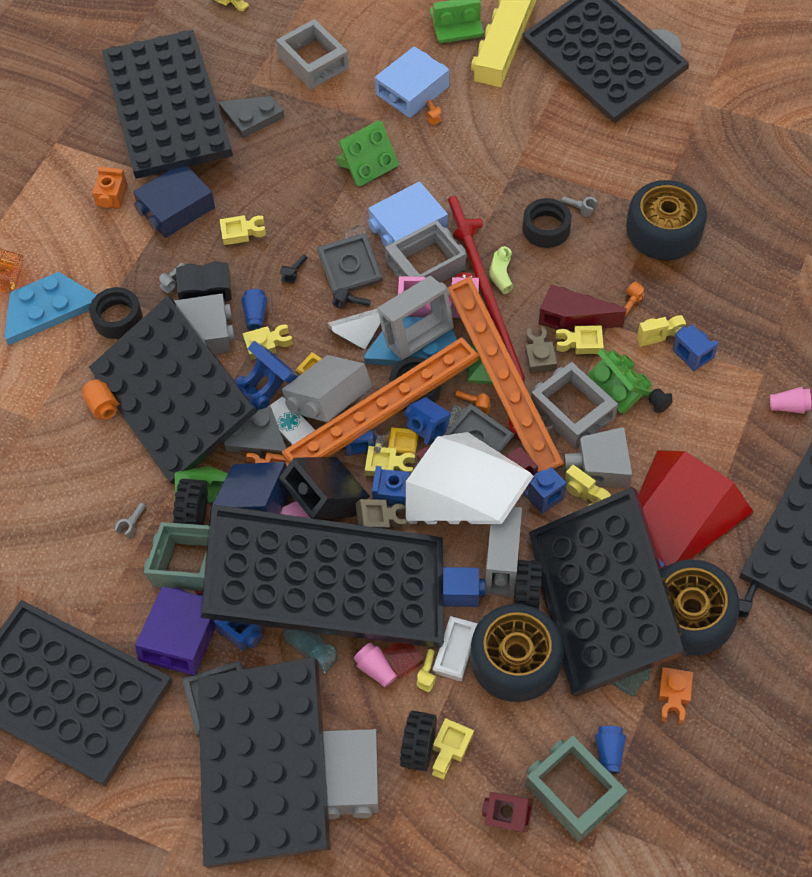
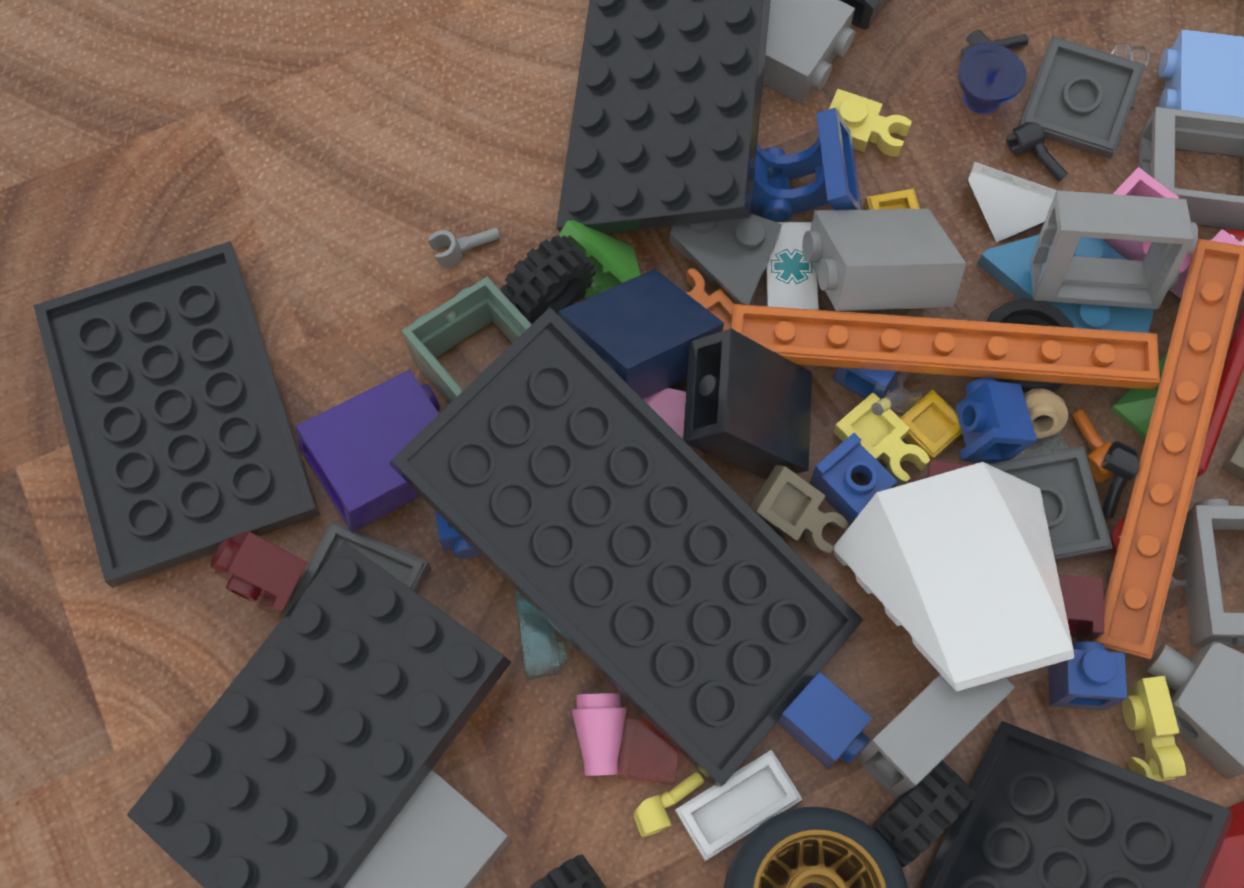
camera: 40 degrees right, 10 degrees up
orange brick [82,379,119,420] -> none
blue cone [241,289,268,330] -> none
none -> dark red brick [210,531,307,612]
none -> clear blue piece [957,43,1027,114]
none -> tan plate [1024,388,1068,439]
none -> black hand [1101,441,1139,518]

